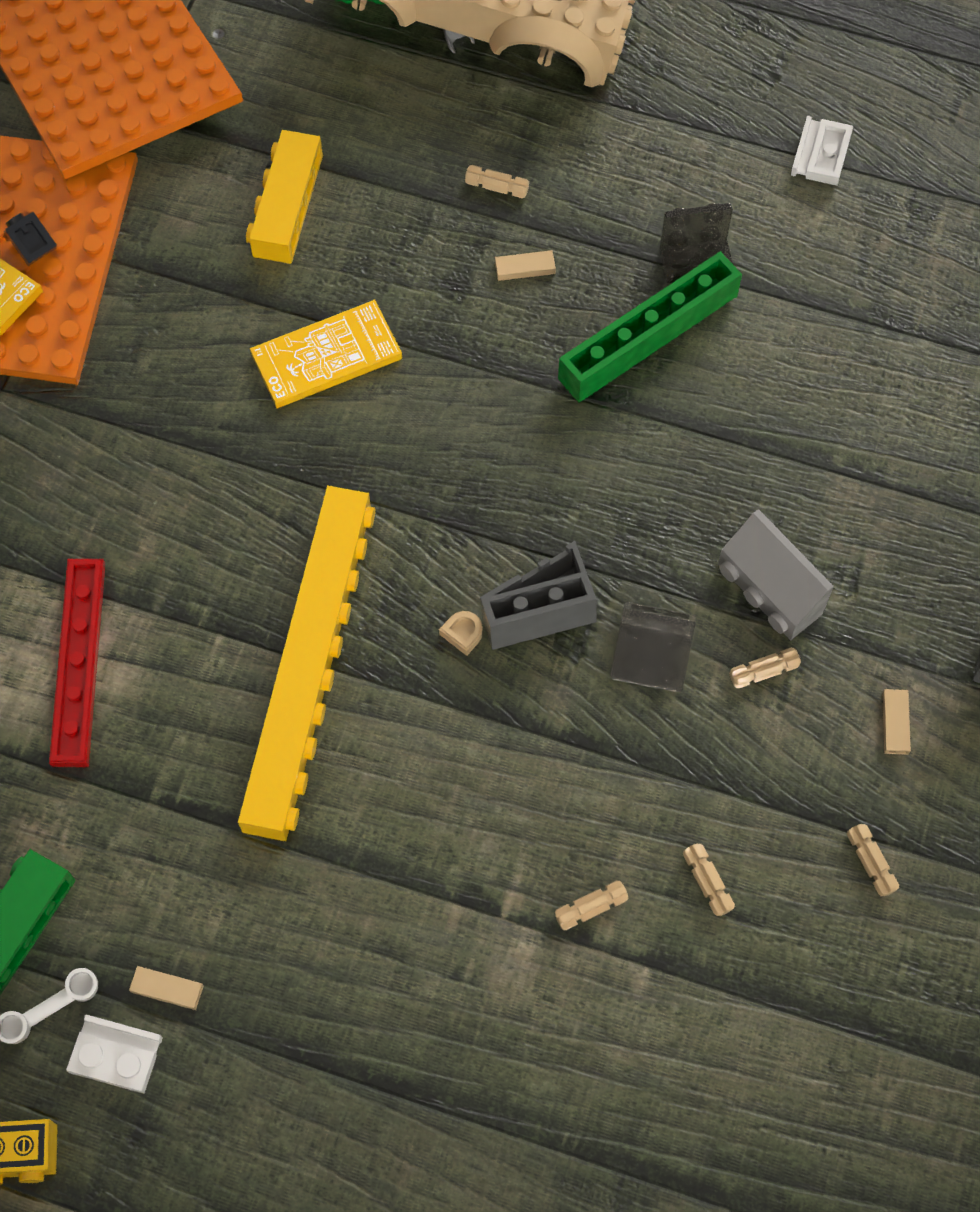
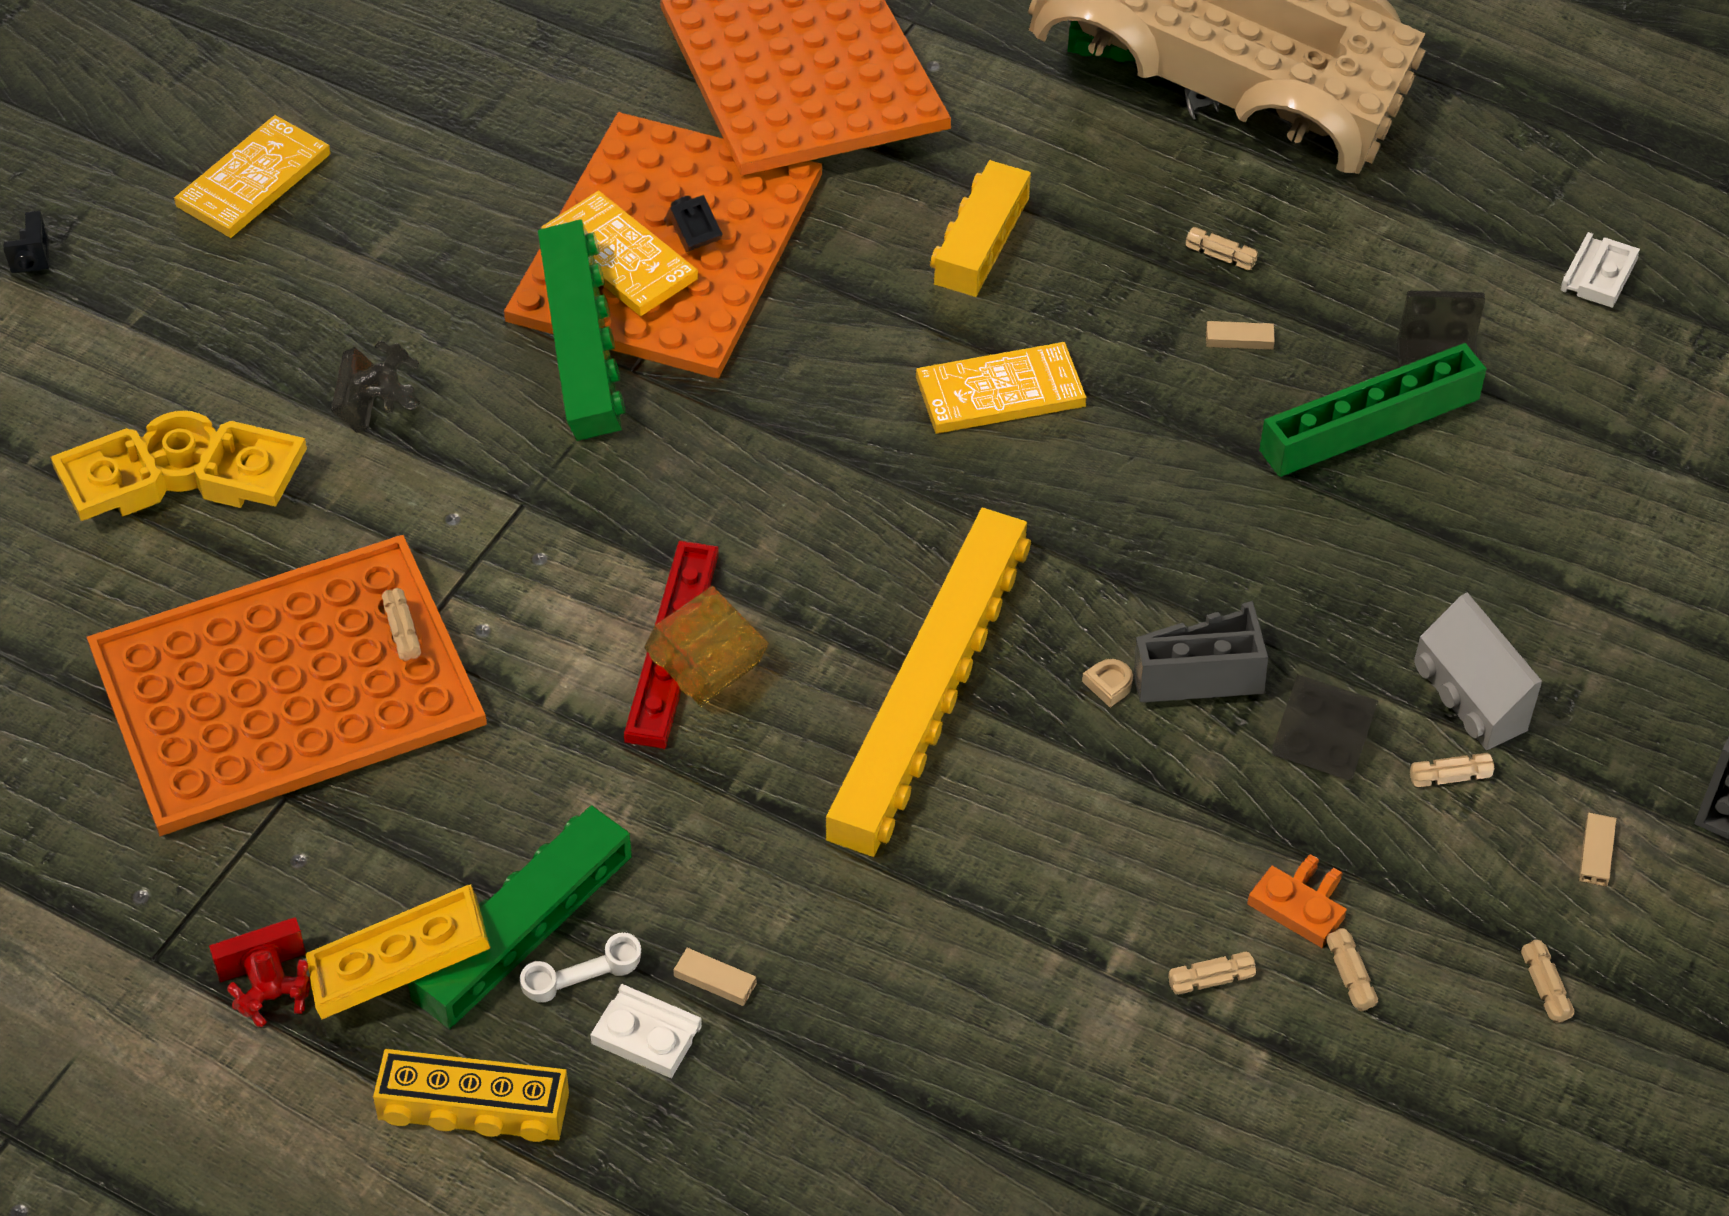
camera: 10 degrees right, 15 degrees down
none -> clear yellow brick [644,586,769,707]
none -> orange hinge [1247,854,1347,948]

